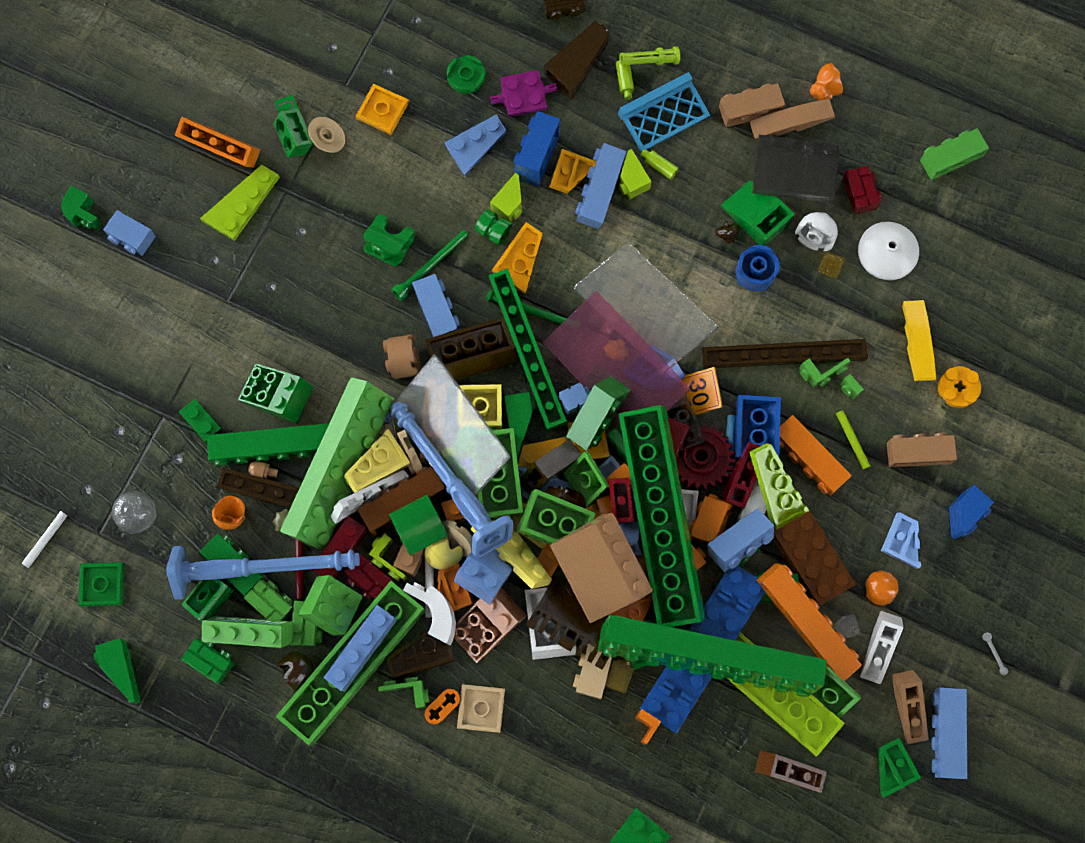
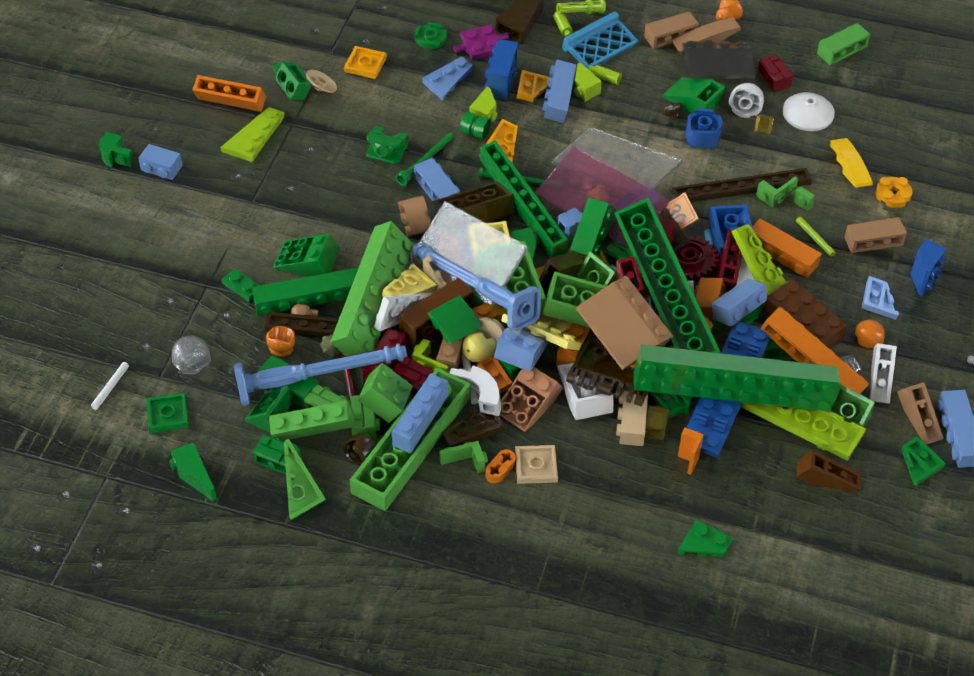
camera: 10 degrees left, 25 degrees down
none -> bright green wing [284,439,326,521]

